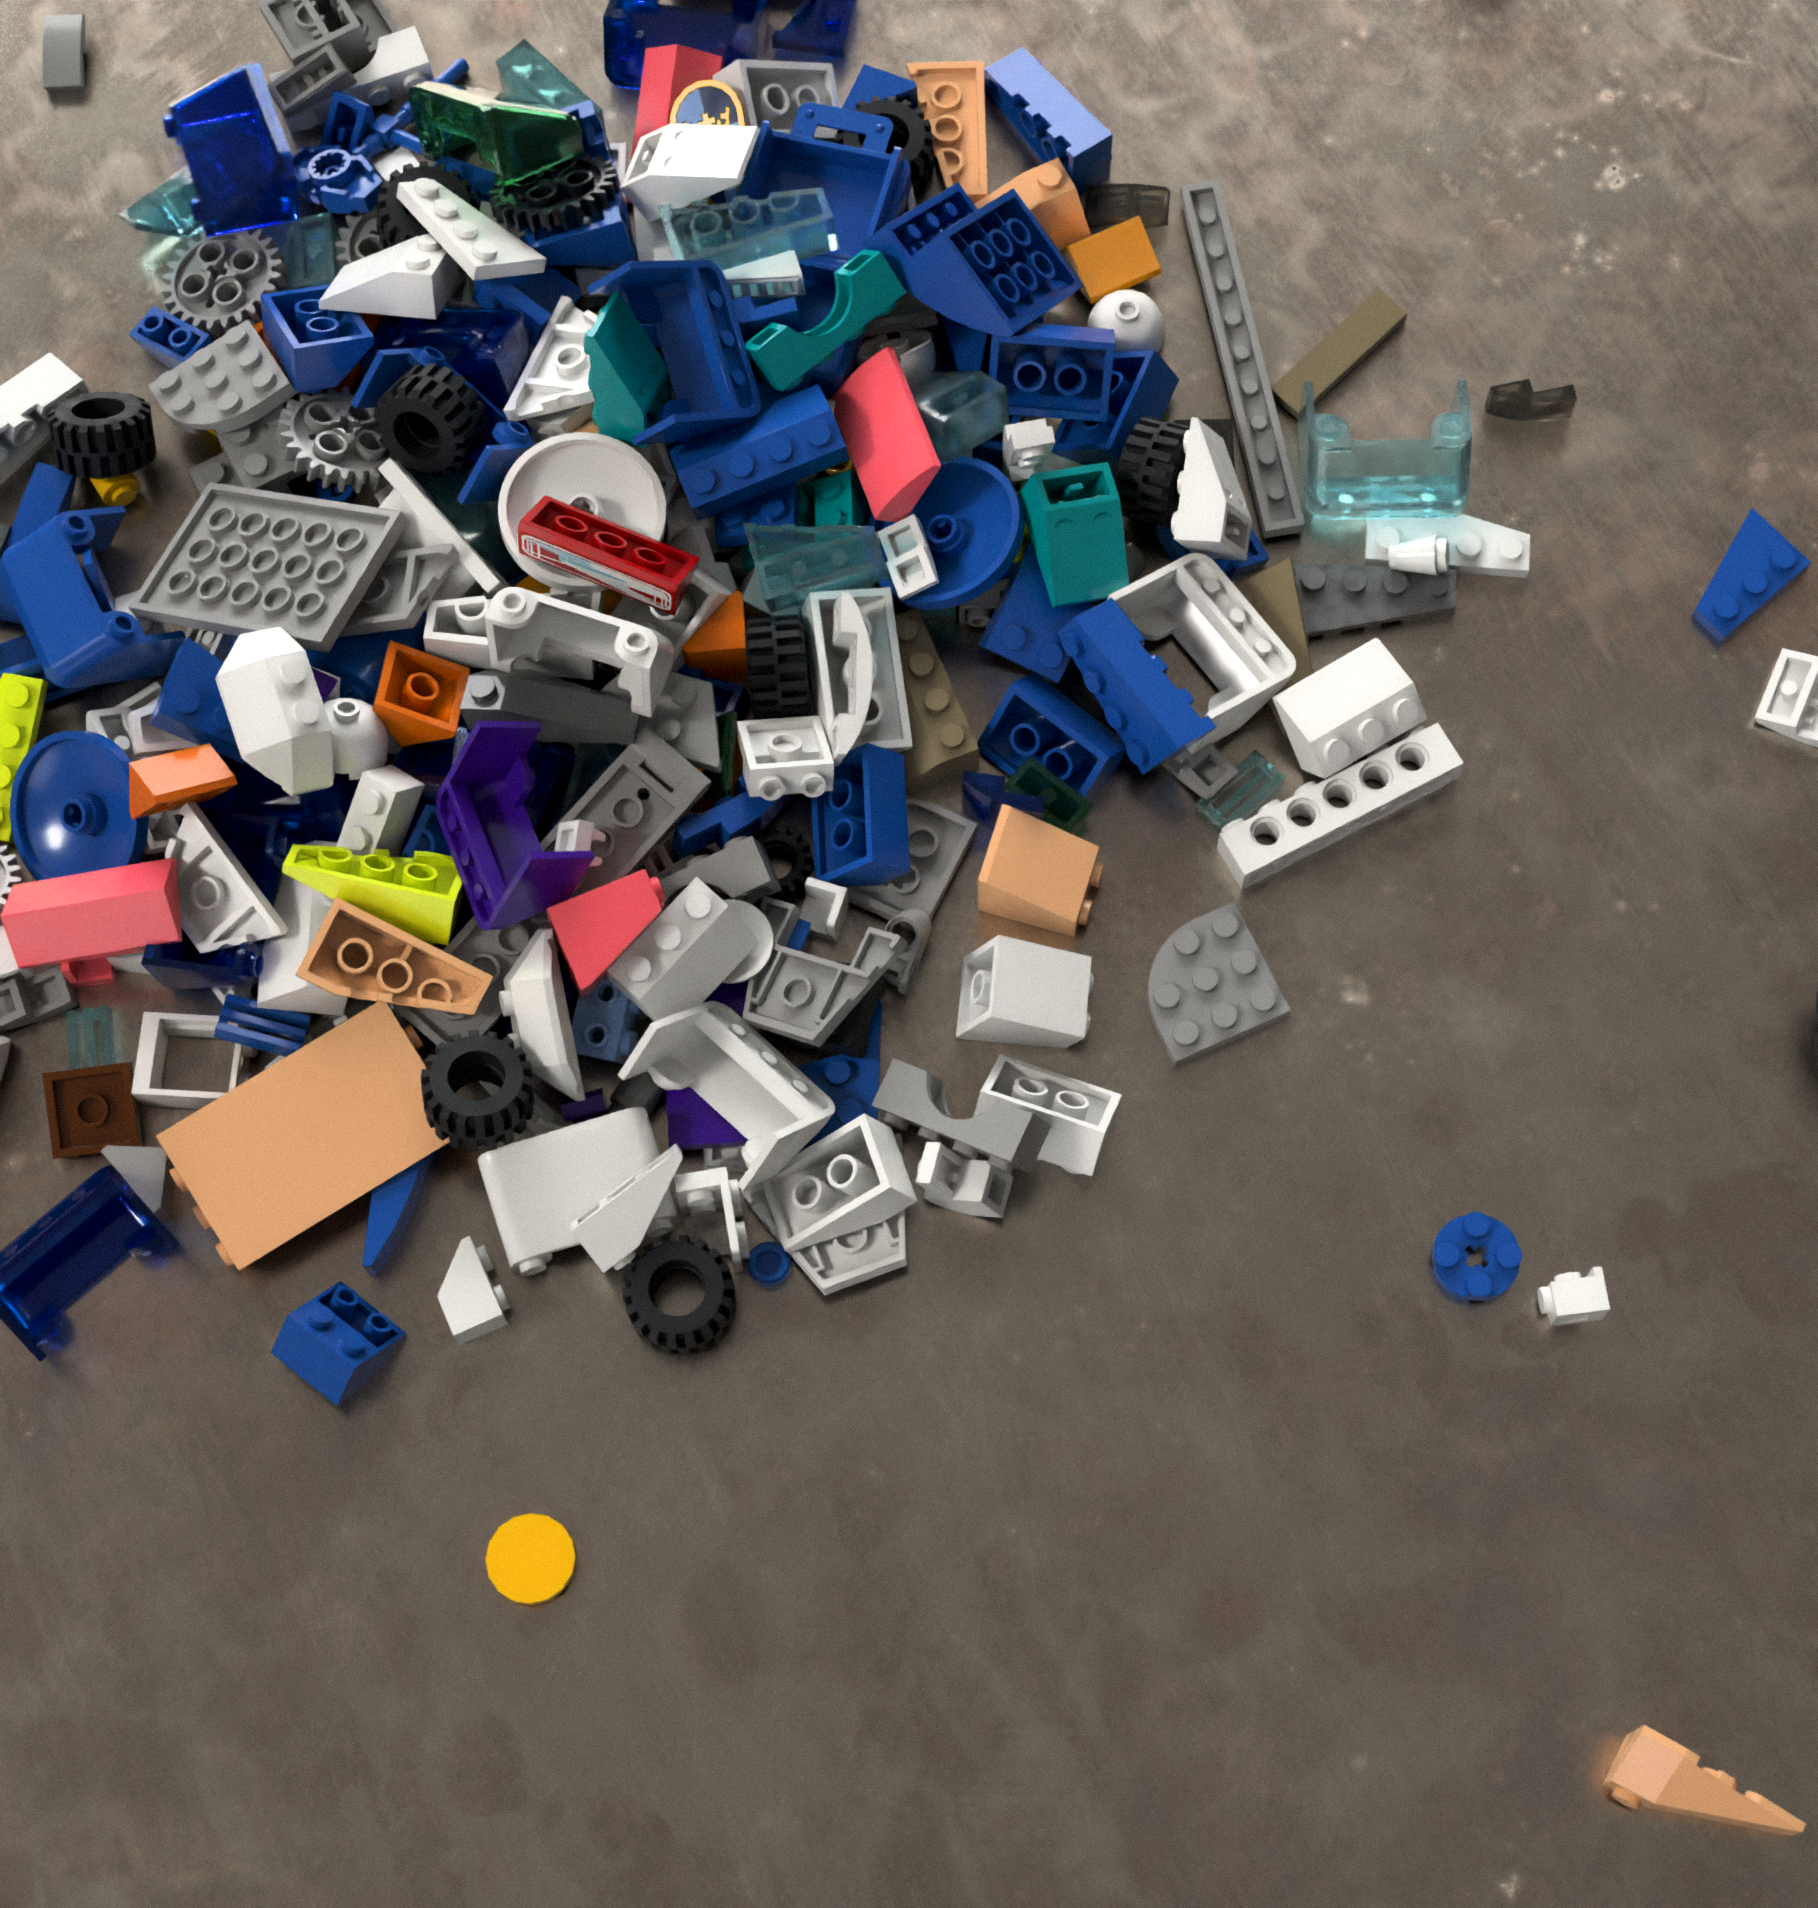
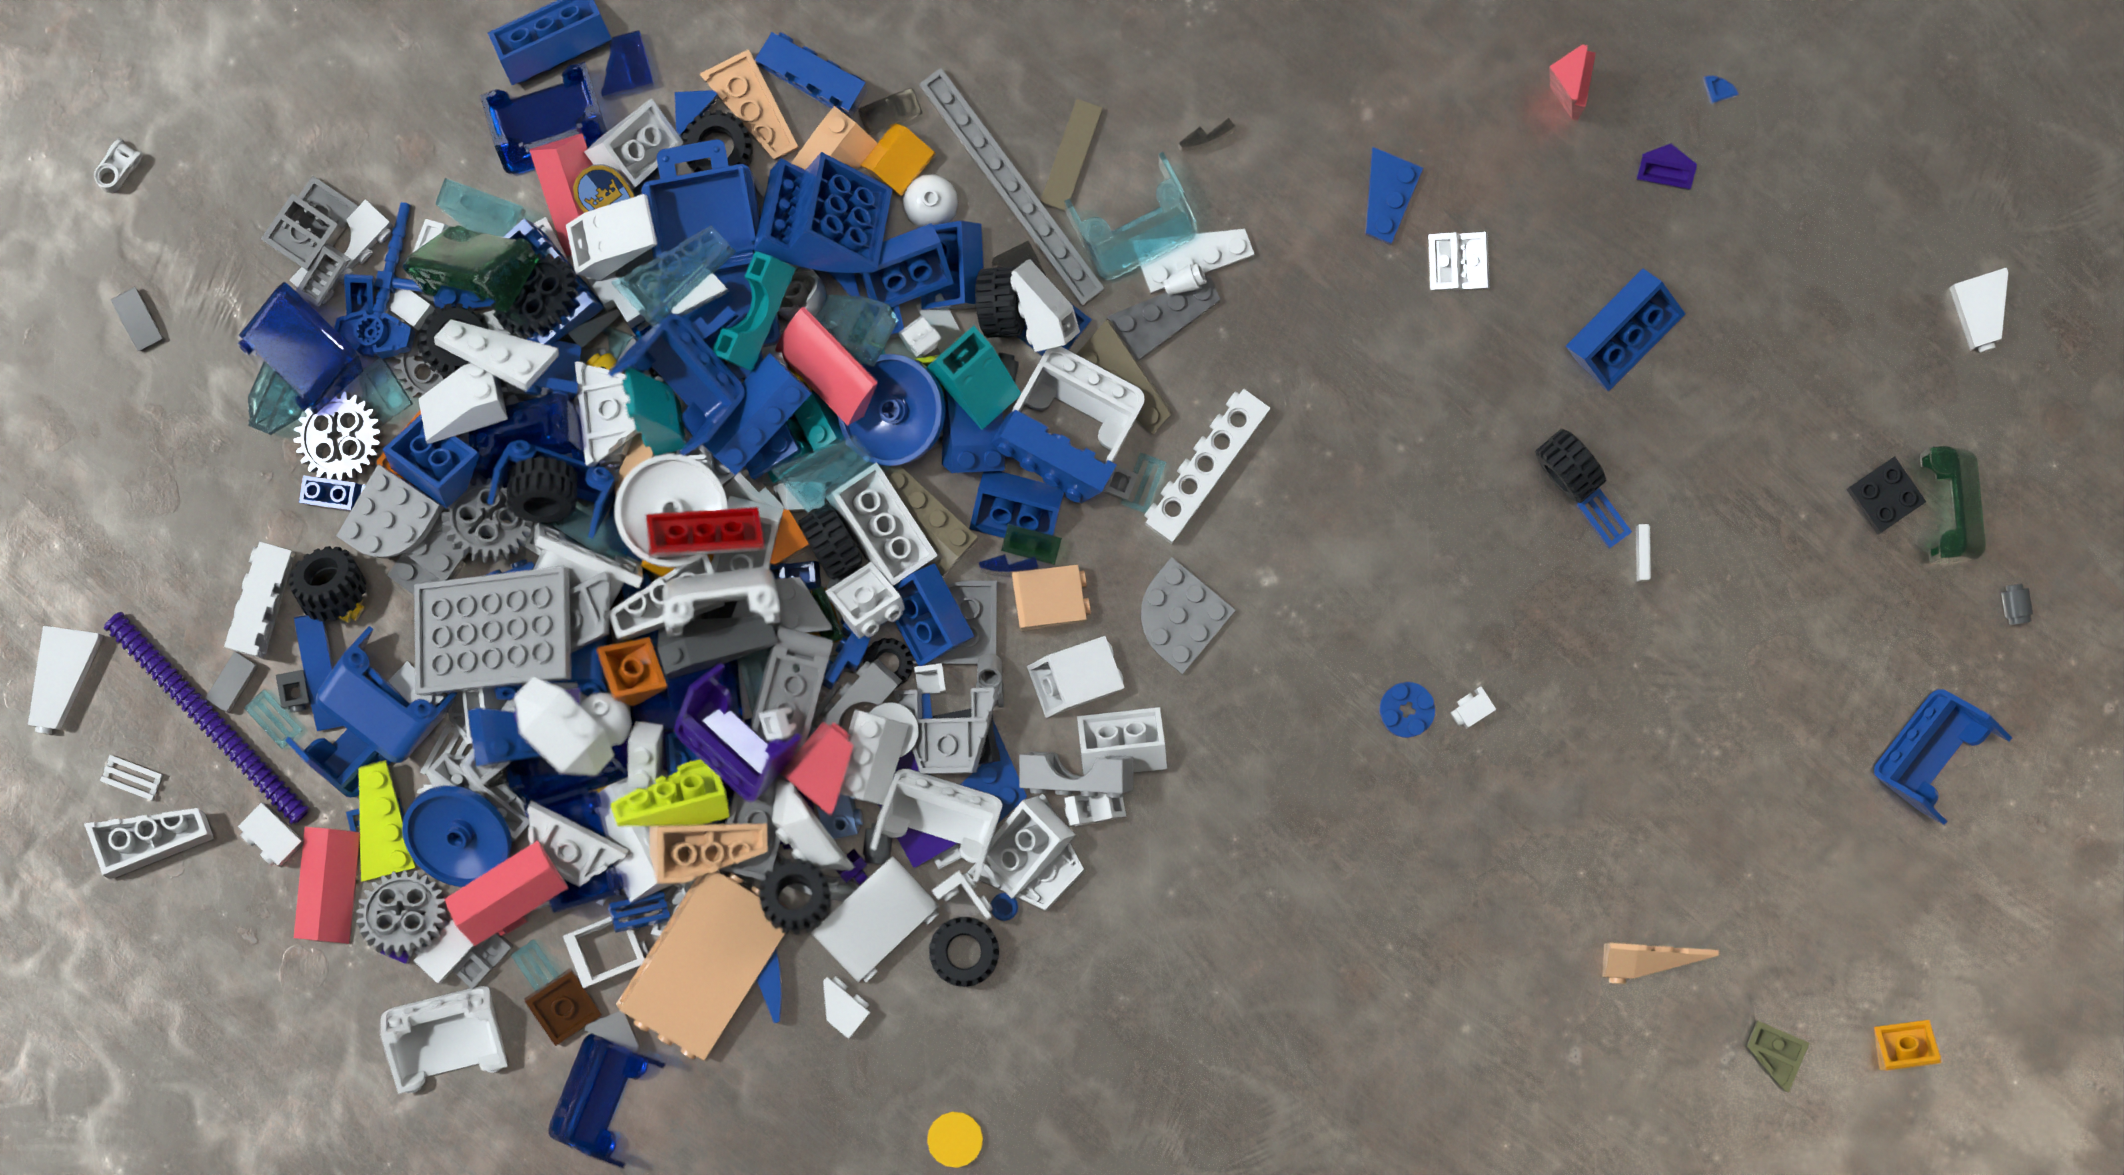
camera: 30 degrees left, 15 degrees up
orange slope [129,743,238,820] -> none
blue slope [270,1281,406,1406] -> none
white slope [570,1144,683,1273] -> none
white slope [830,592,873,767] -> none
white slope [877,514,939,601] -> none
white slope [1272,638,1428,779] -> none

